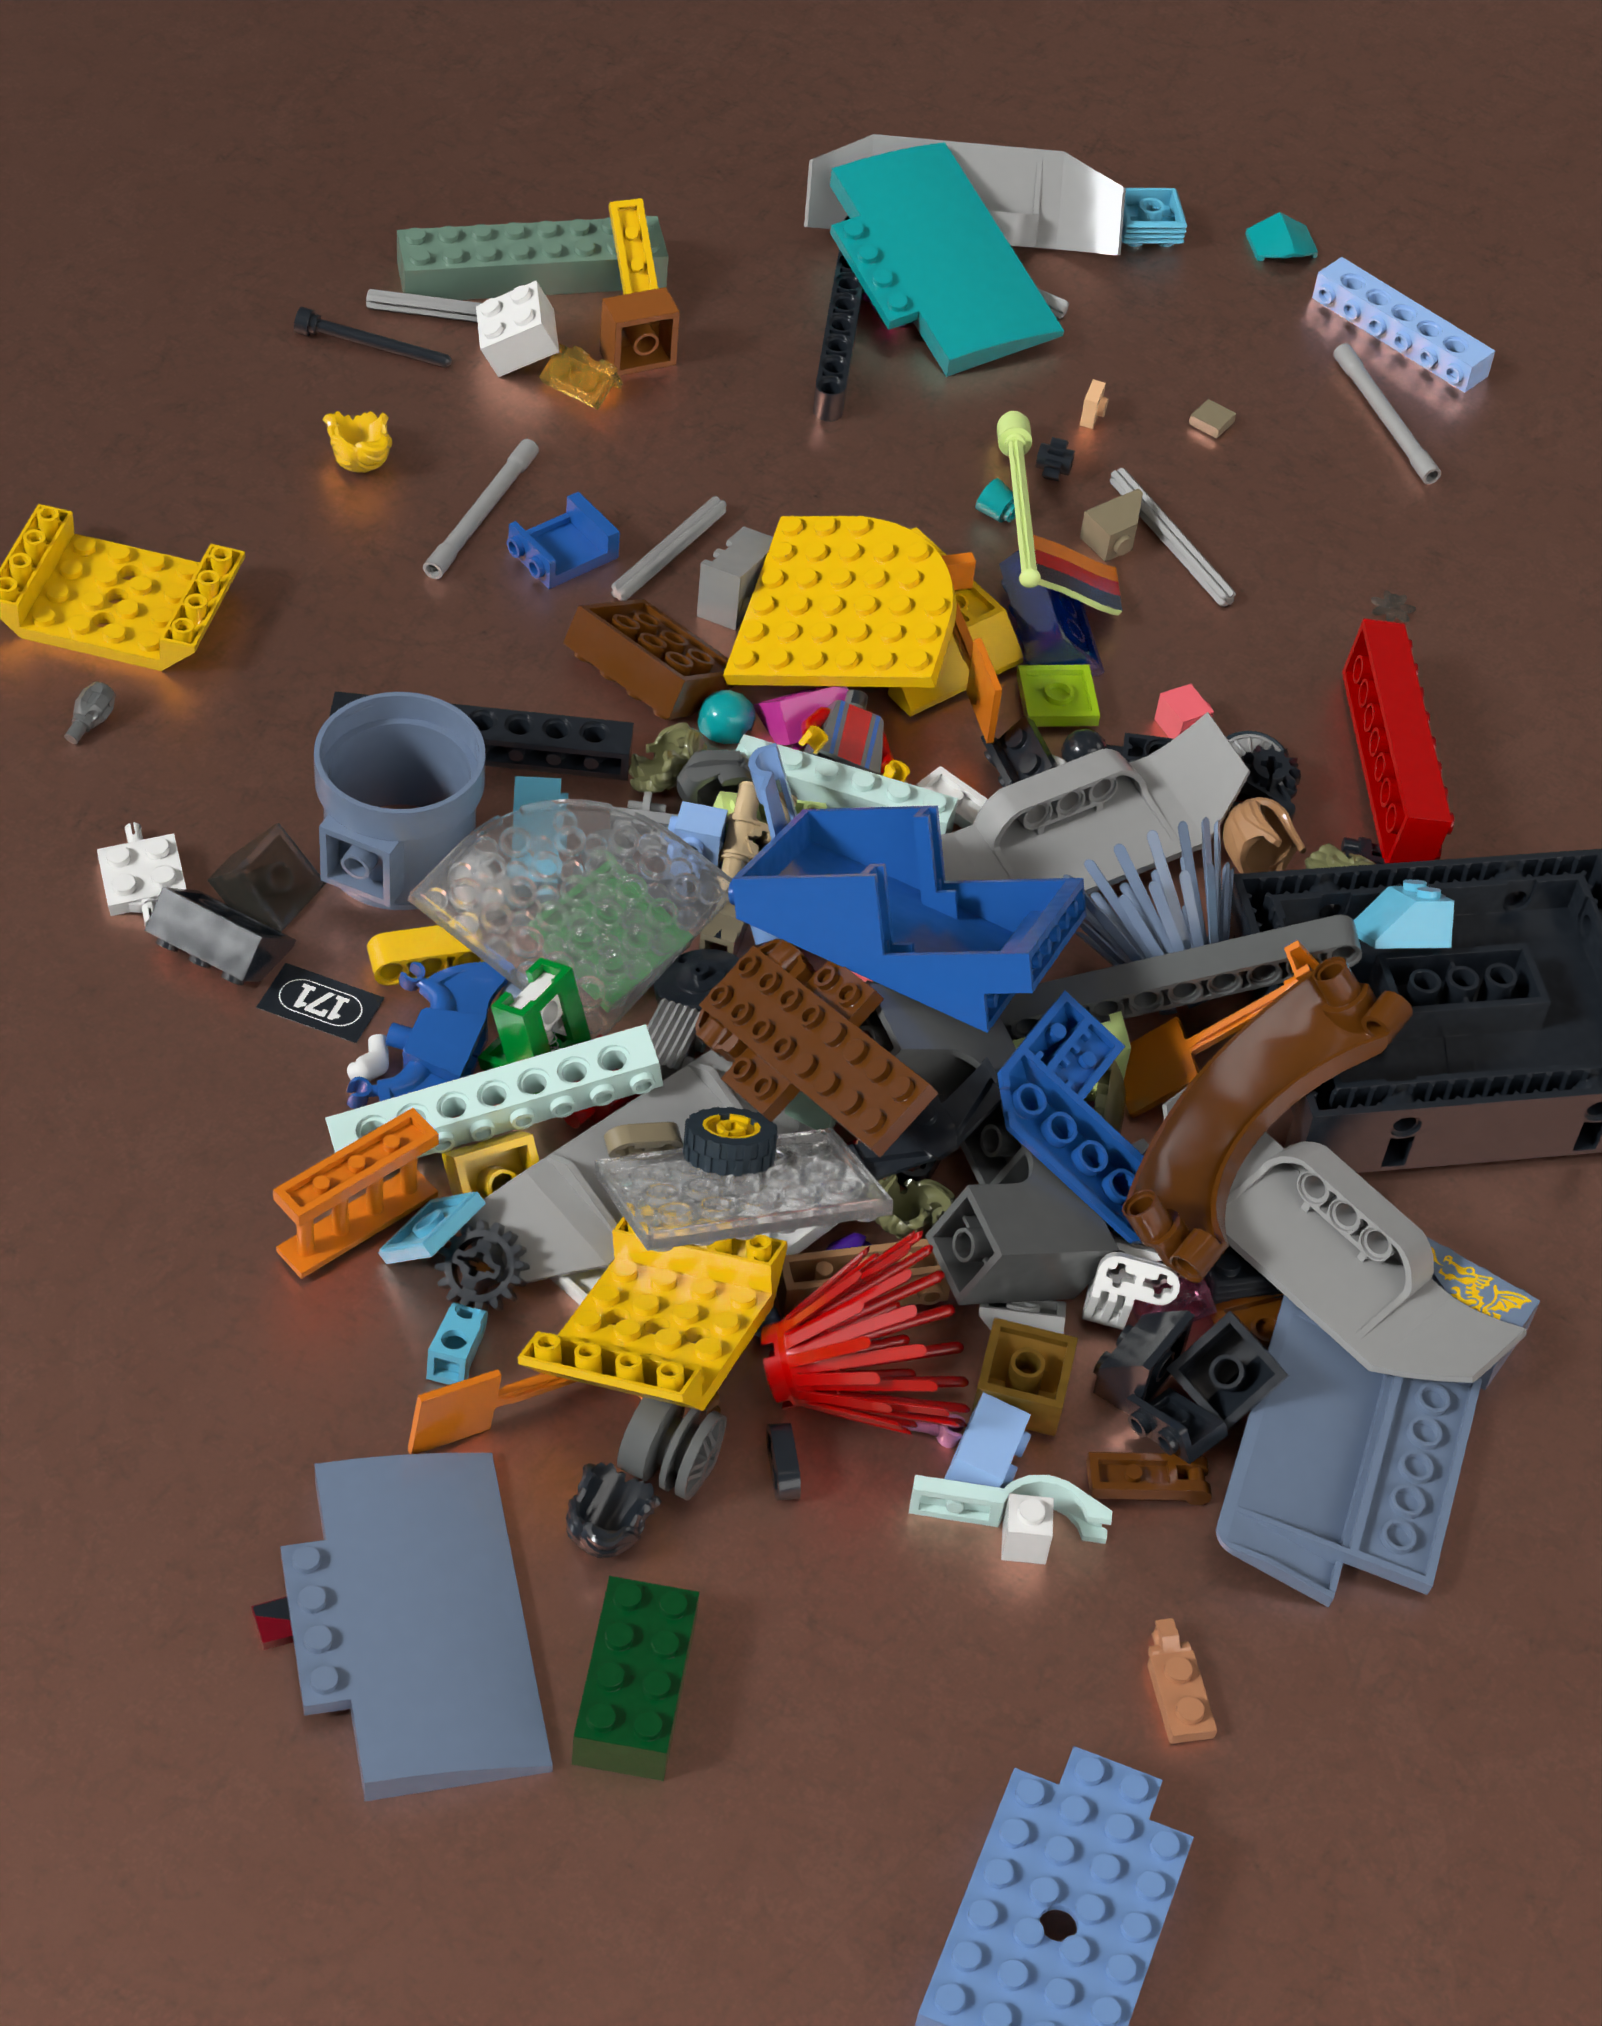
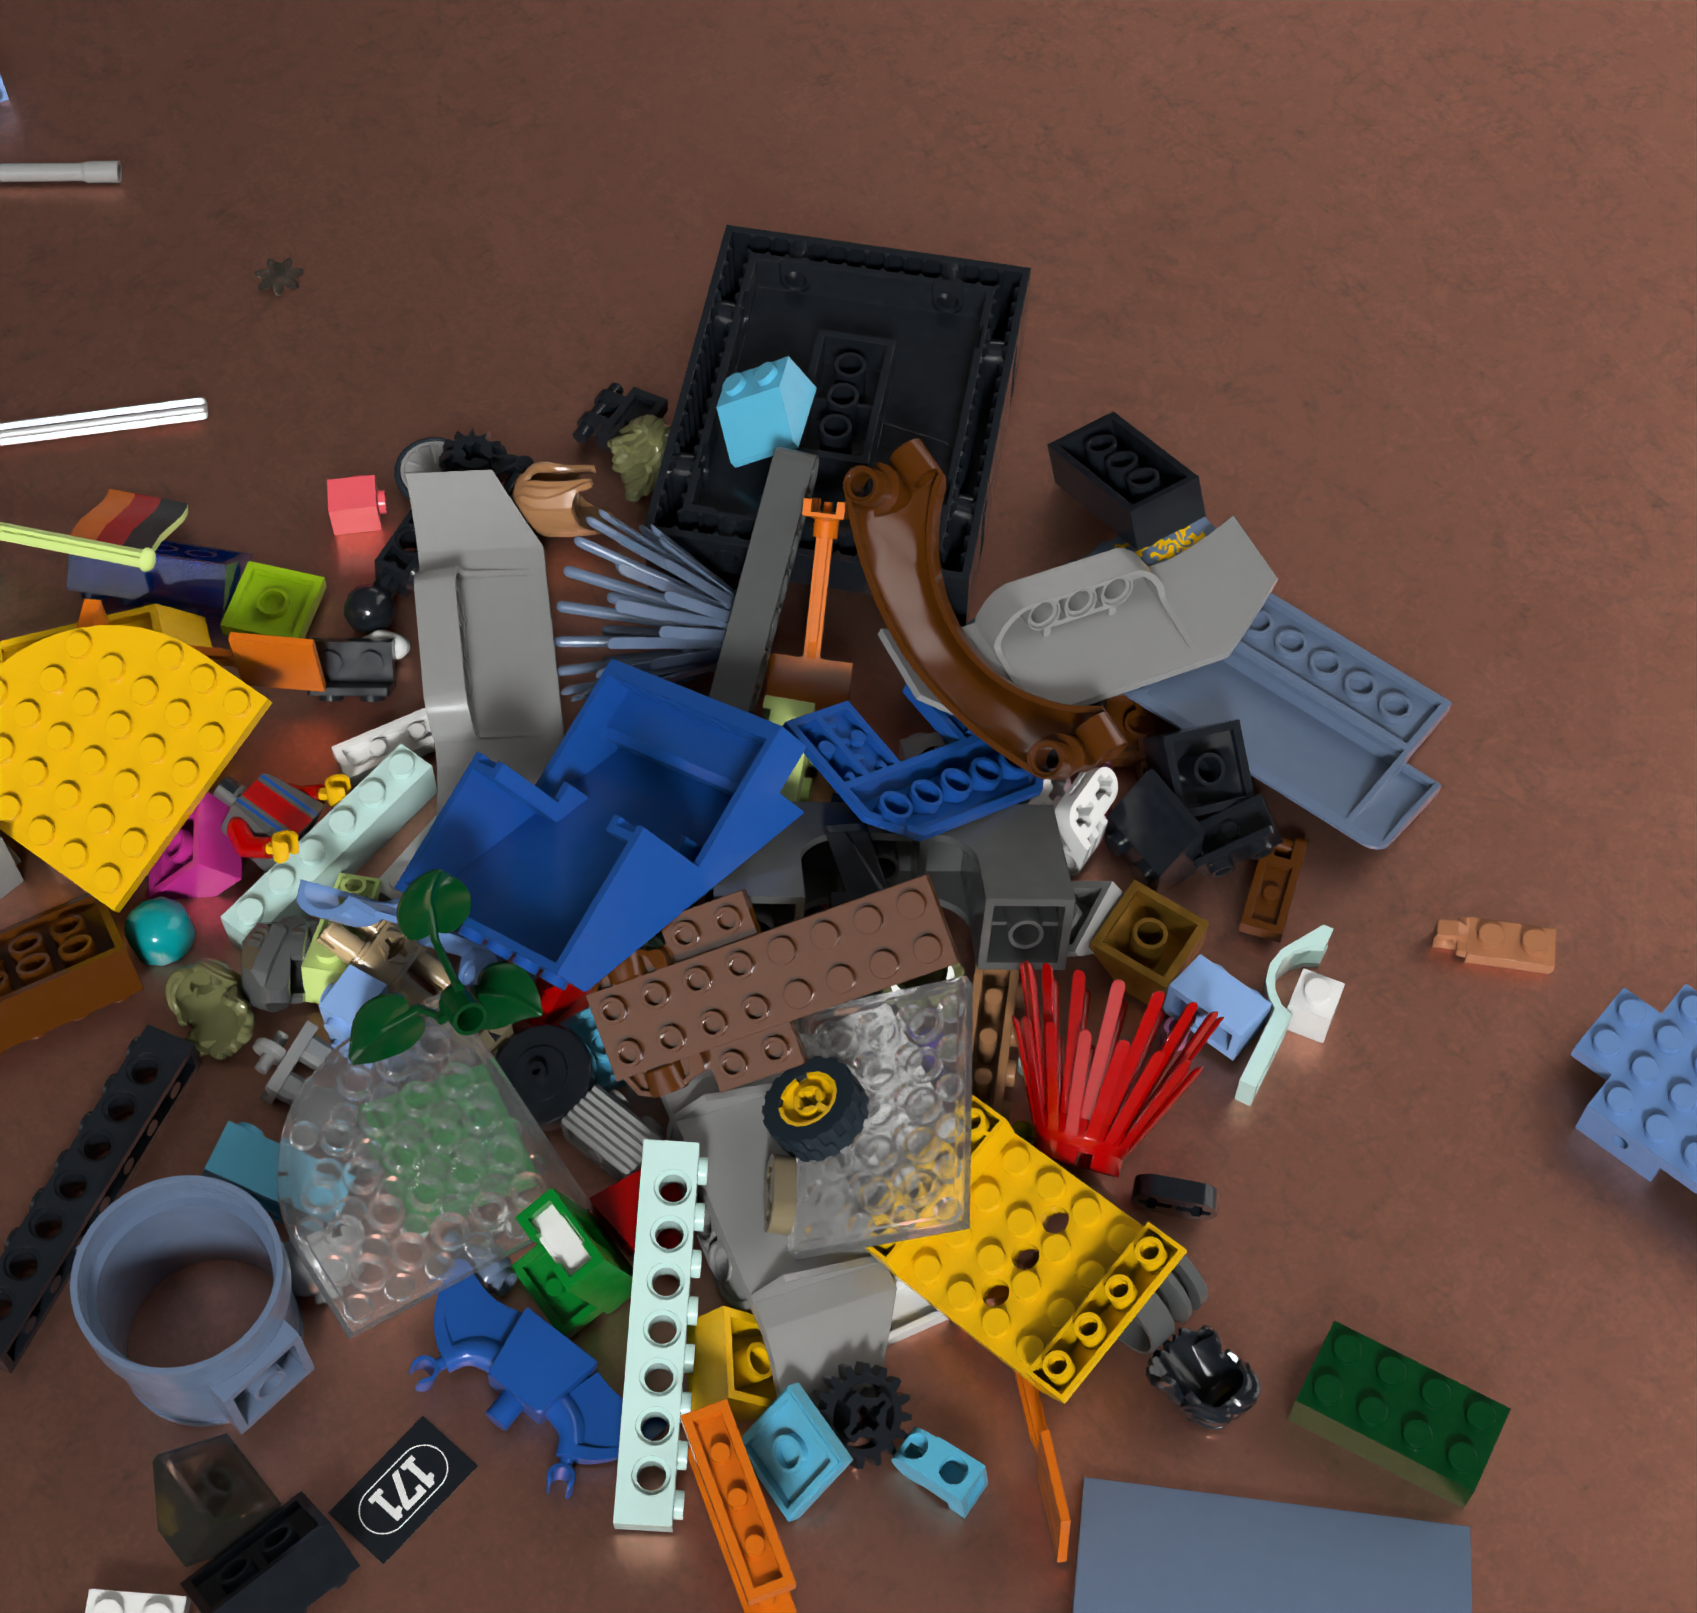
camera: 65 degrees left, 10 degrees up
white arm [347,1034,389,1081] -> none
yellow beam [367,922,488,986] -> none
dark tan slope [1080,488,1143,562] -> none
red brick [1342,618,1454,864] -> none
none -> dark green plant [348,869,543,1065]
none -> black brick [1047,411,1206,551]

